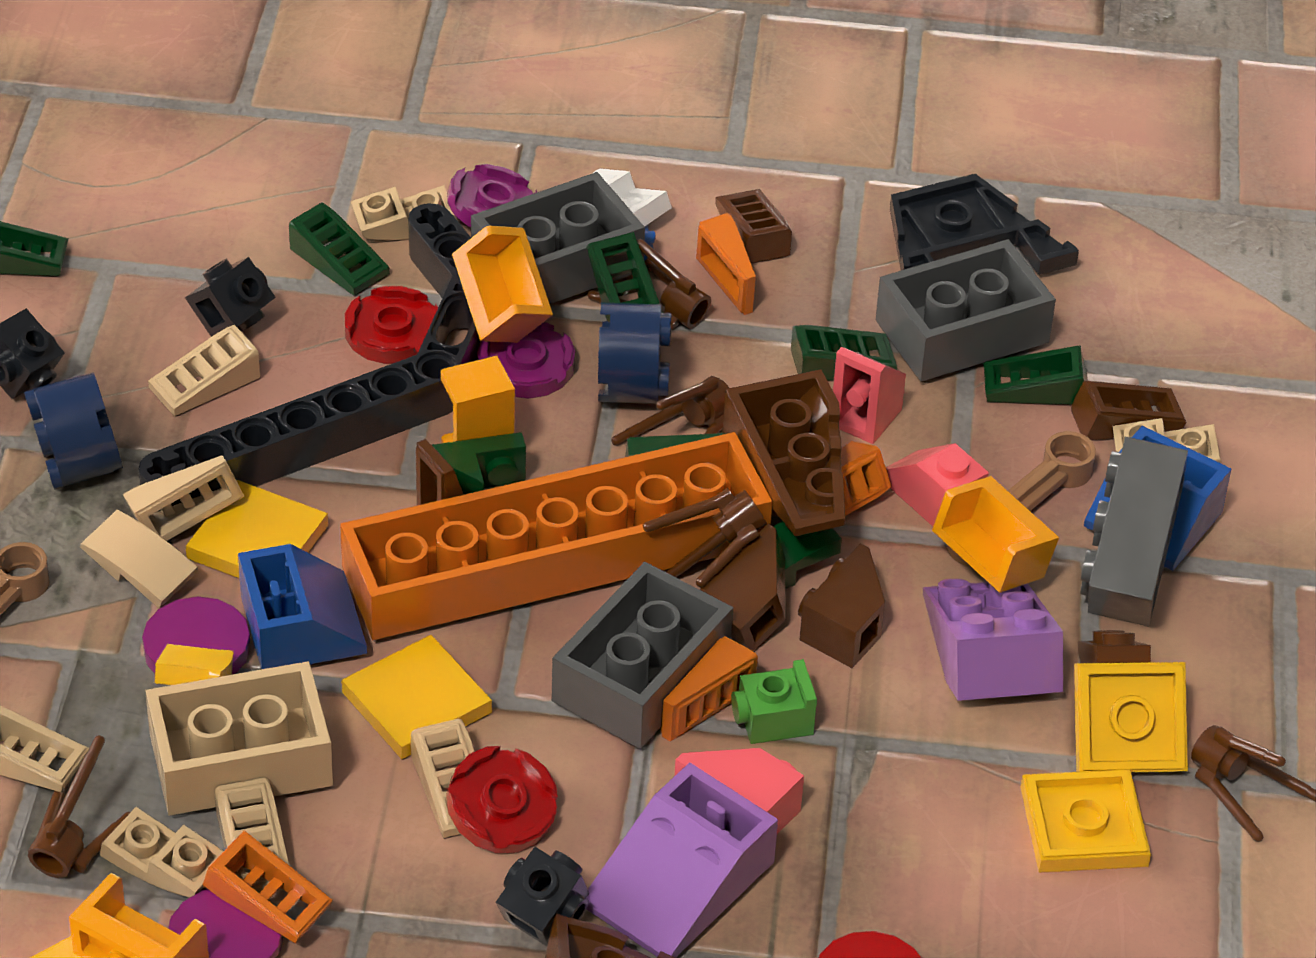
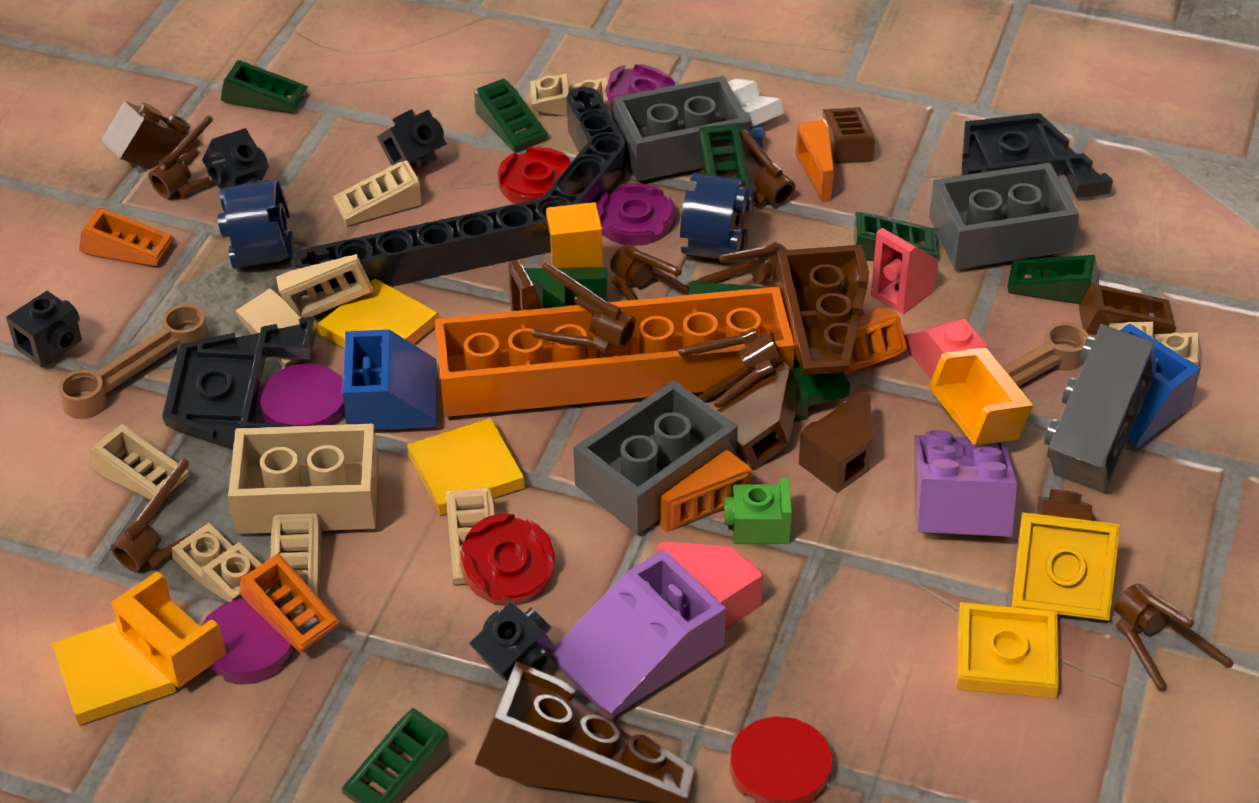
camera: 15 degrees right, 0 degrees up
yellow tile [155,644,233,685] -> none
light orange panel [452,225,553,343] -> none
none -> black wing [162,317,317,450]
none -> reddish brown plant [532,262,636,353]
none -> reddish brown plant [610,244,689,301]

